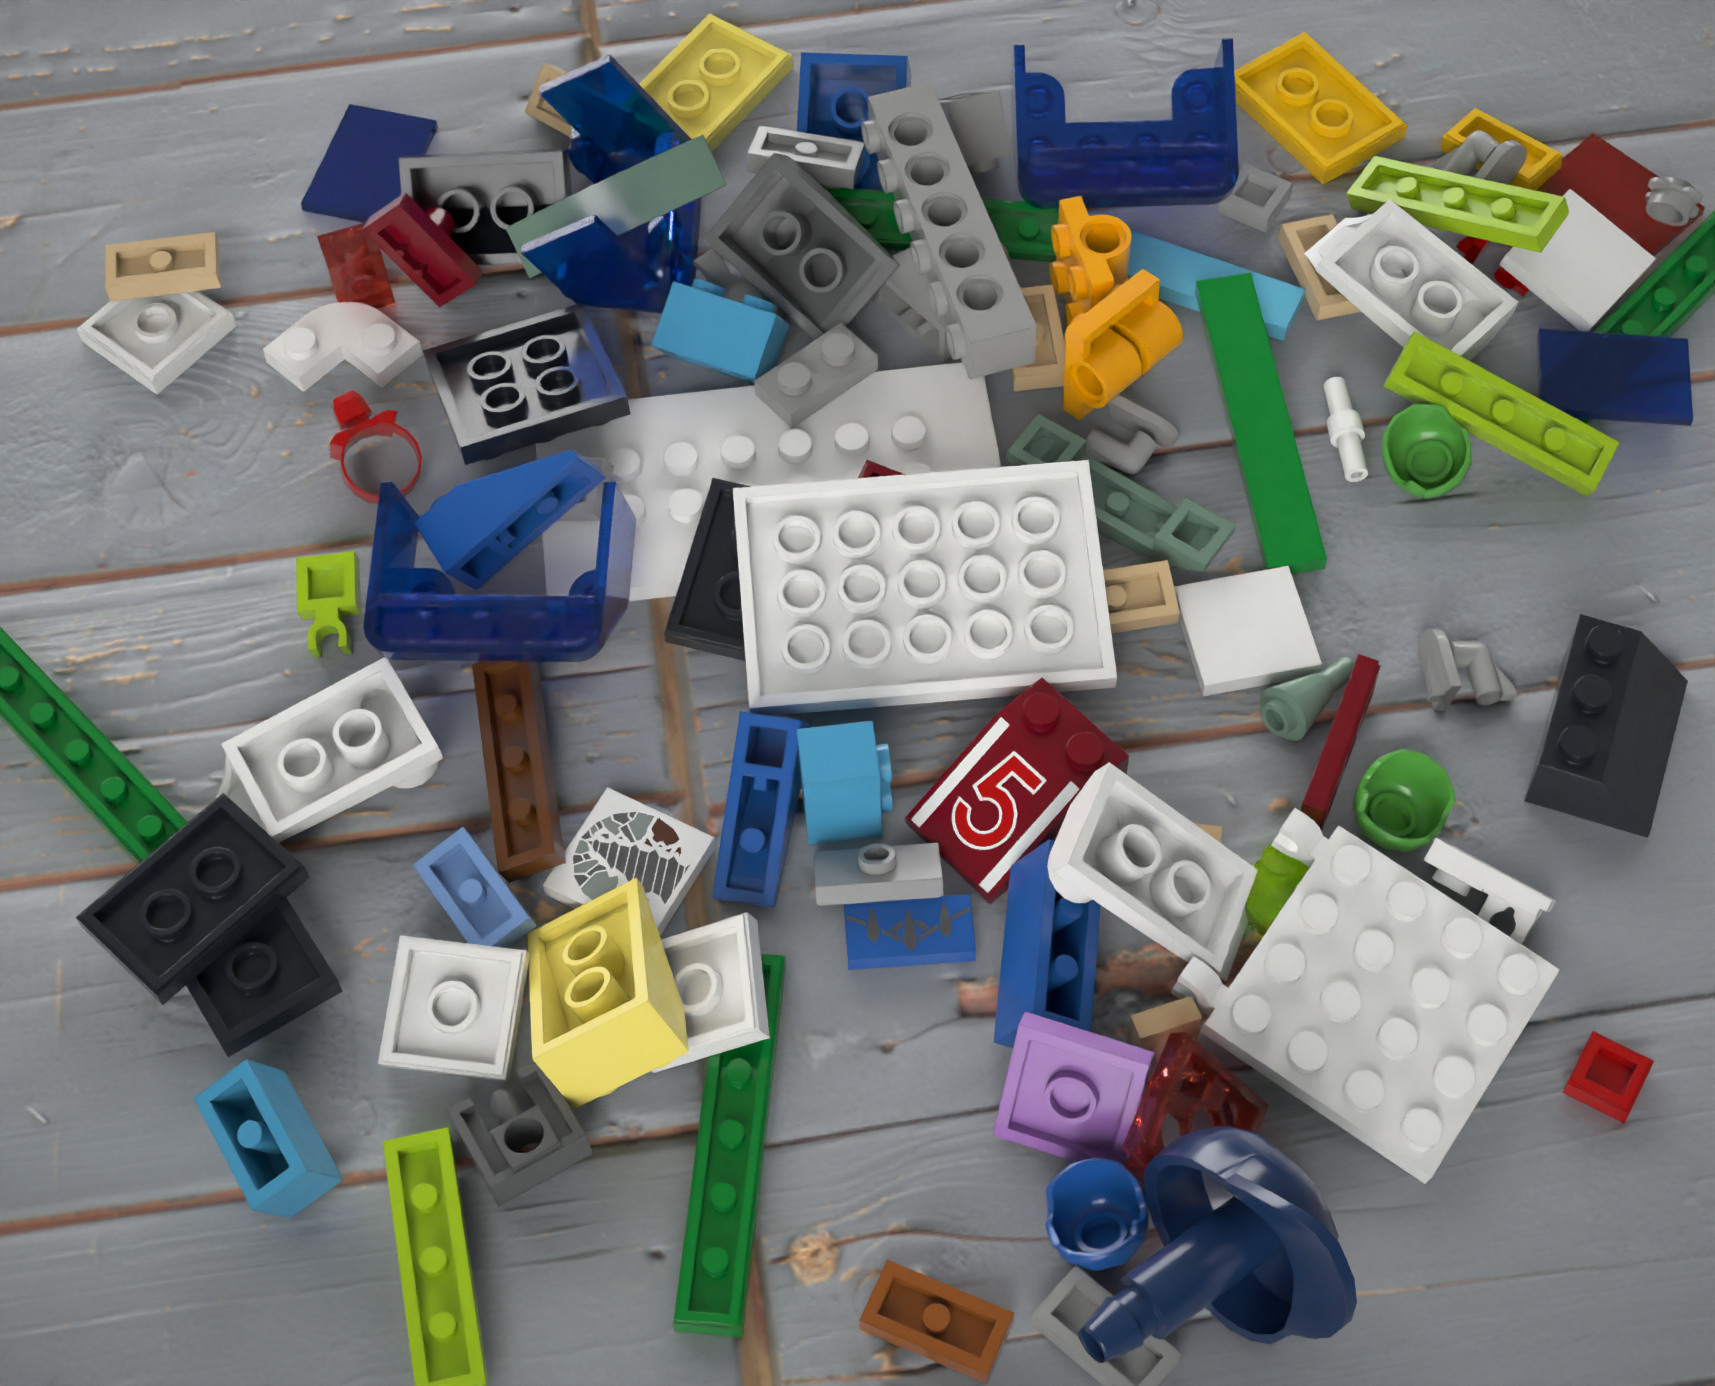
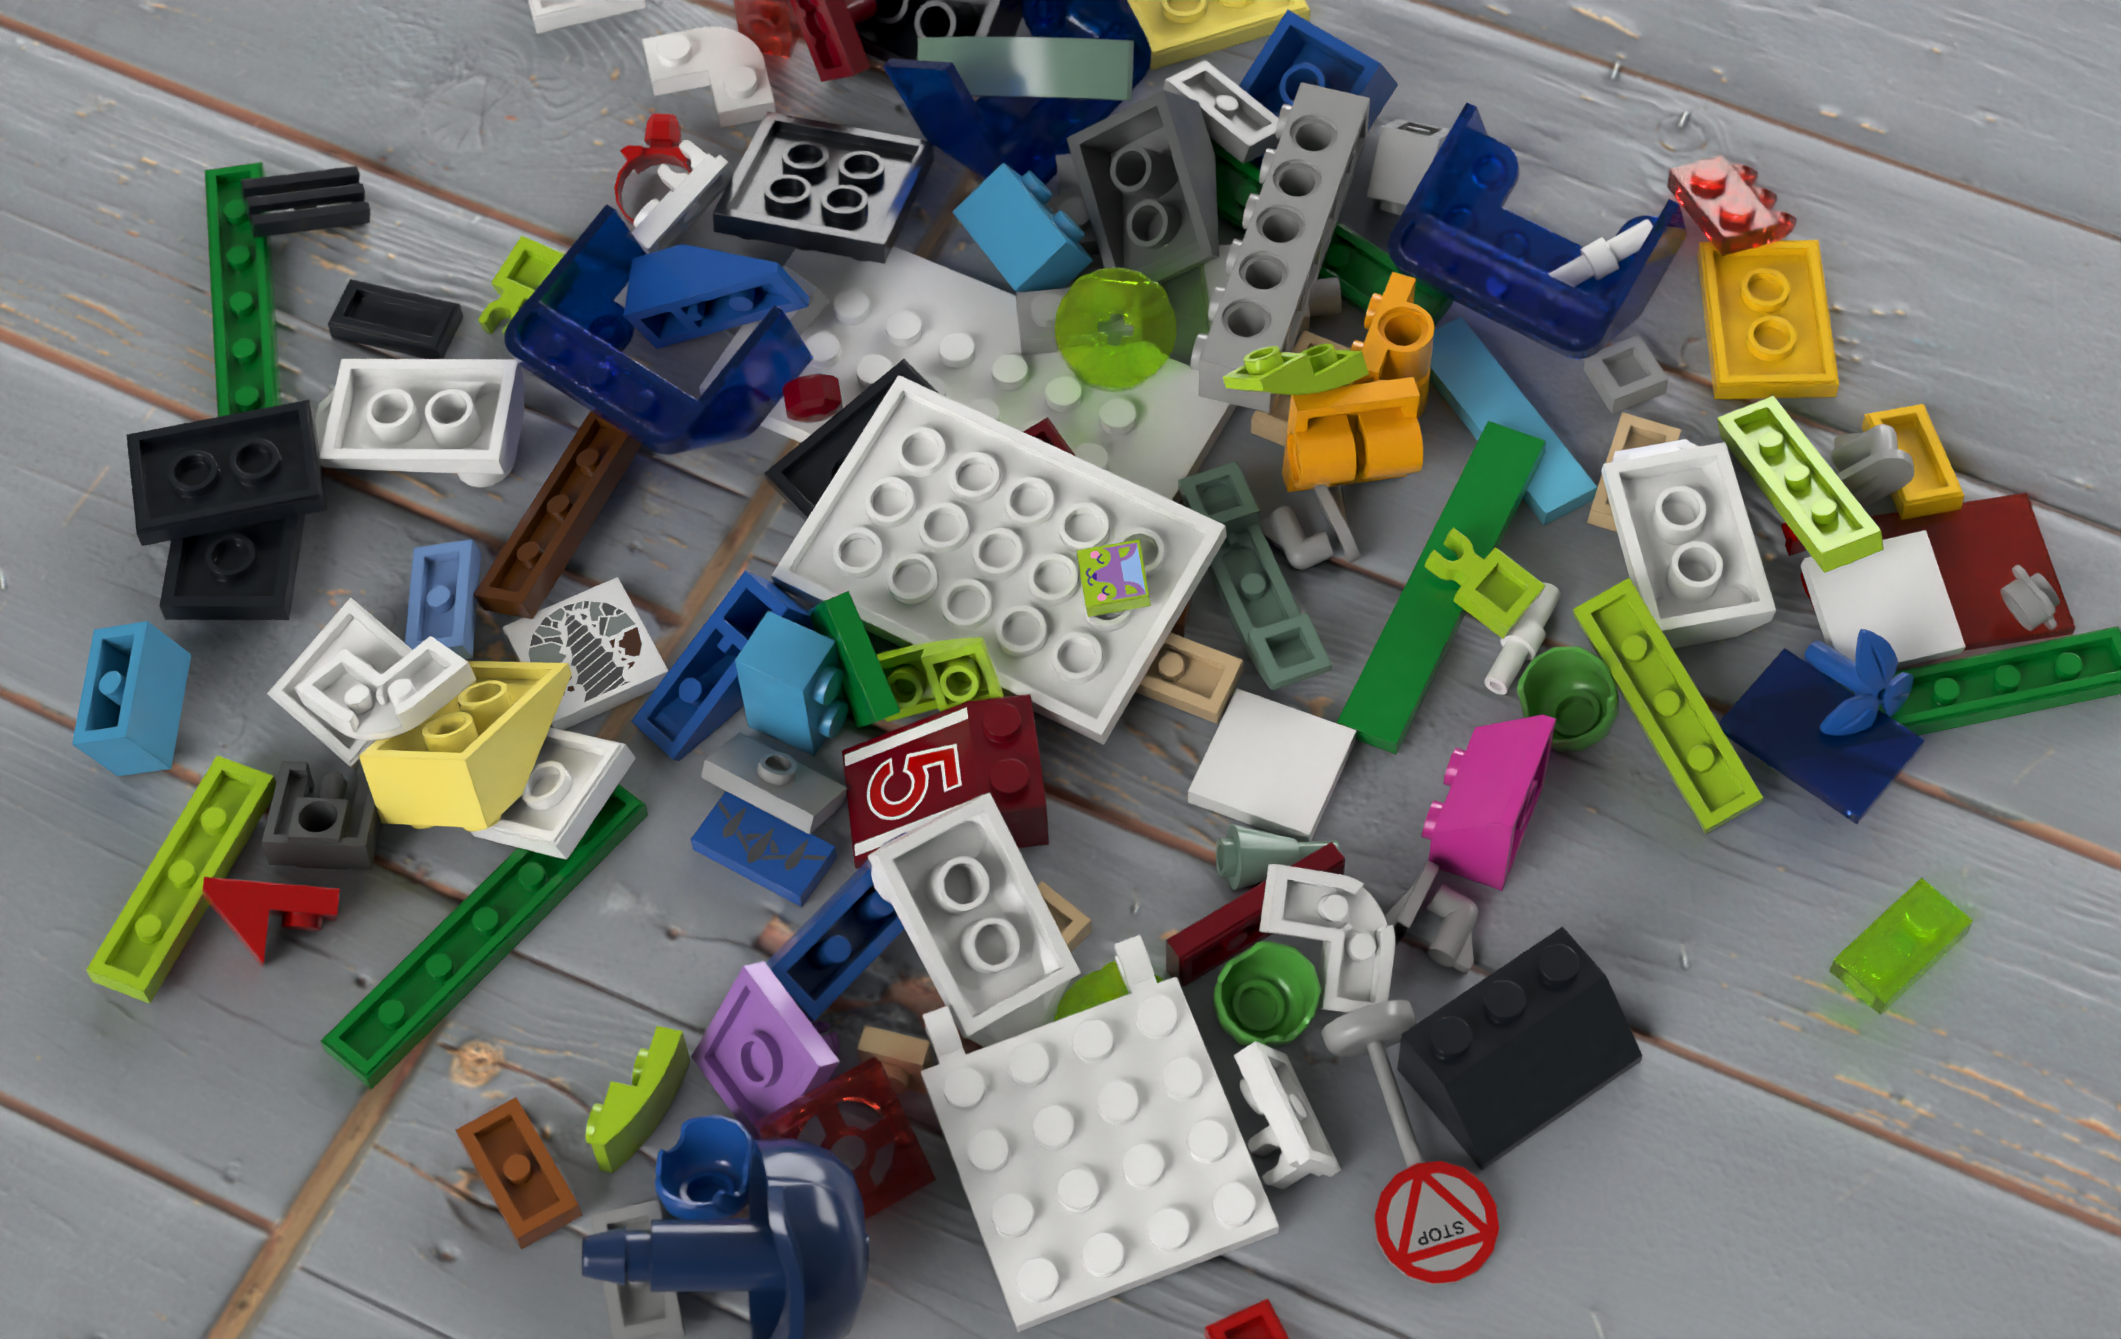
camera: 35 degrees right, 0 degrees up
none -> red slope [203,877,340,967]
none -> black tile [241,166,371,238]
none -> white plate [295,636,477,740]
none -> black tile [327,279,463,359]
none -> lime slope [586,1026,690,1173]
none -> white plate [631,140,733,255]
none -> dark red tile [782,373,843,423]
none -> green tile [807,591,901,728]
none -> lime slope [876,637,1004,722]
none -> clear neon green plate [1054,267,1177,392]
none -> tile [1076,539,1151,617]
none -> lime slope [1223,344,1369,395]
none -> white plate [1259,864,1395,1013]
none -> light grey piece [1321,1000,1500,1286]
none -> dark pink slope [1421,715,1556,891]
none -> lime plate [1424,527,1546,639]
none -> white bar [1541,219,1659,299]
none -> clear red plate [1667,155,1797,256]
none -> blue plant [1805,629,1914,736]

